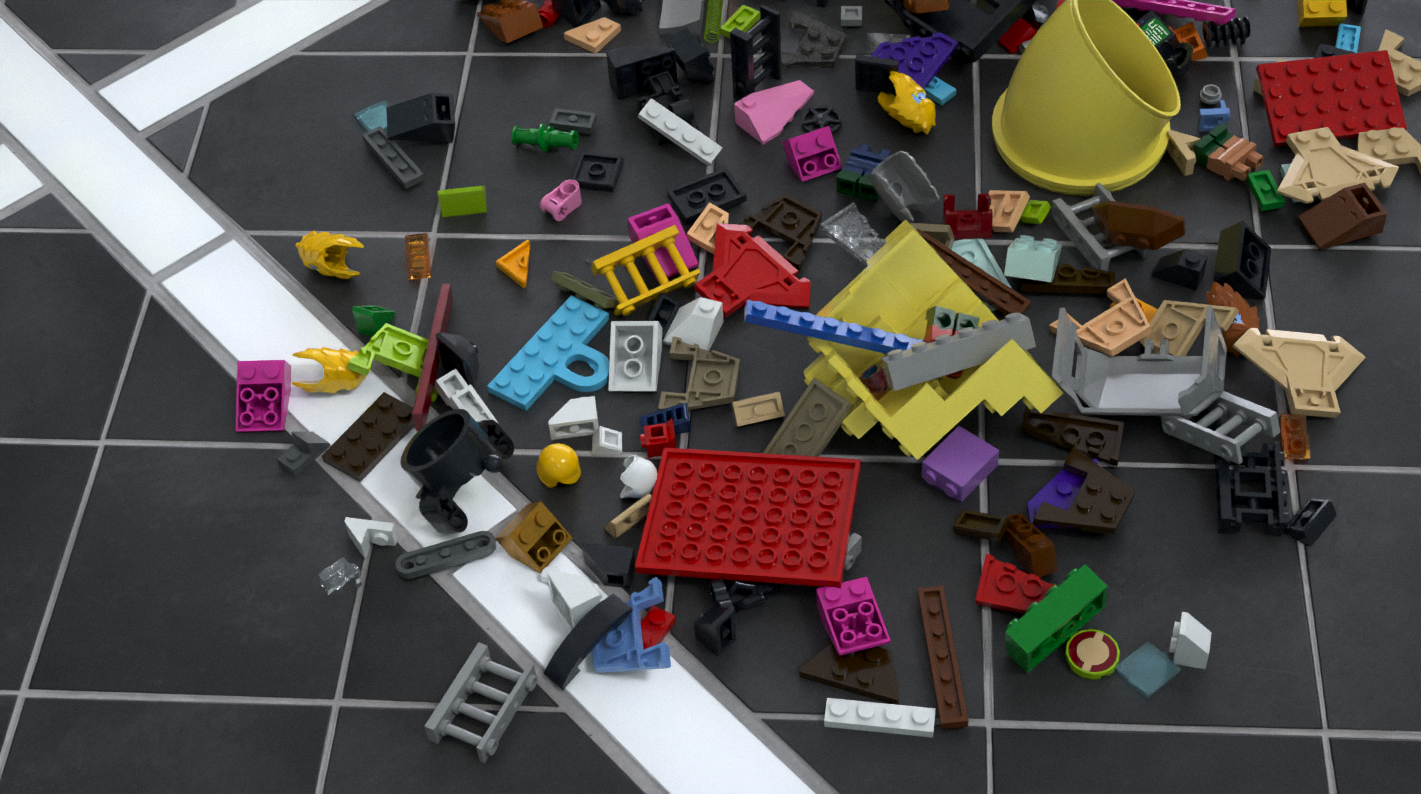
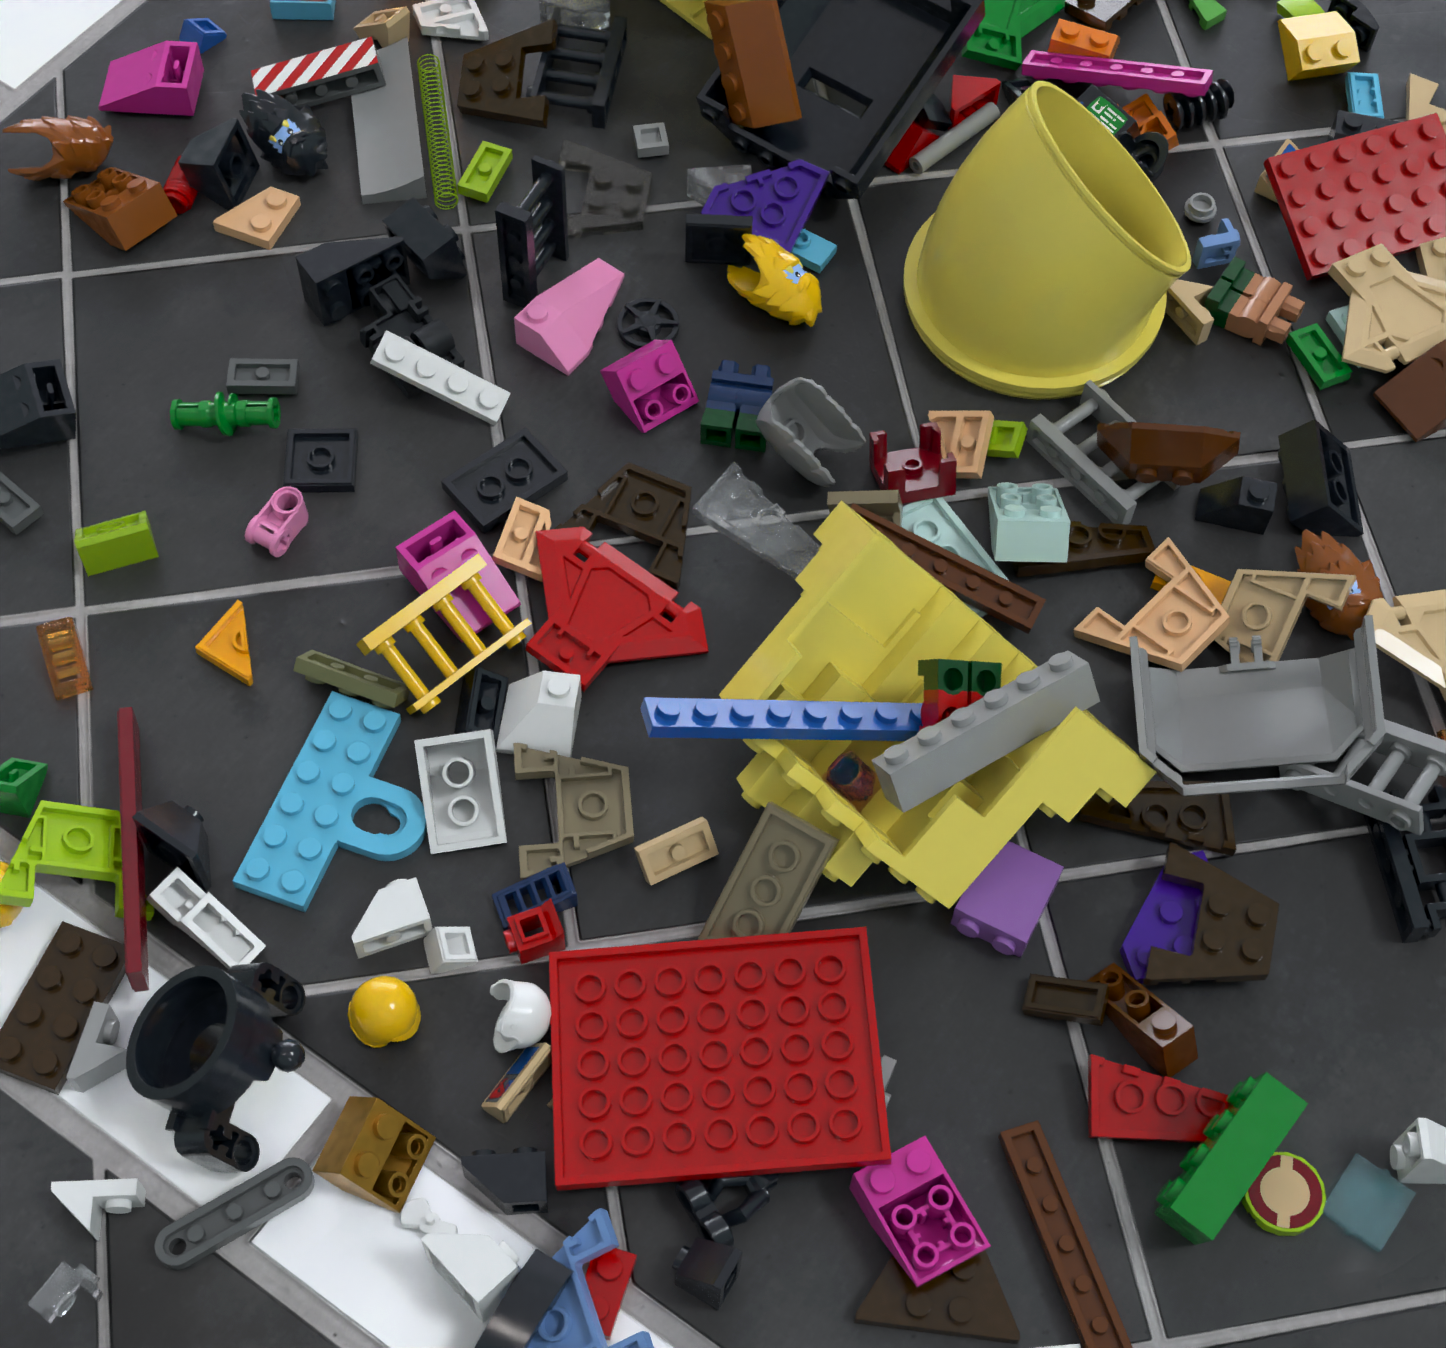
camera: 20 degrees left, 10 degrees up
none -> light grey slope [66,1001,127,1093]

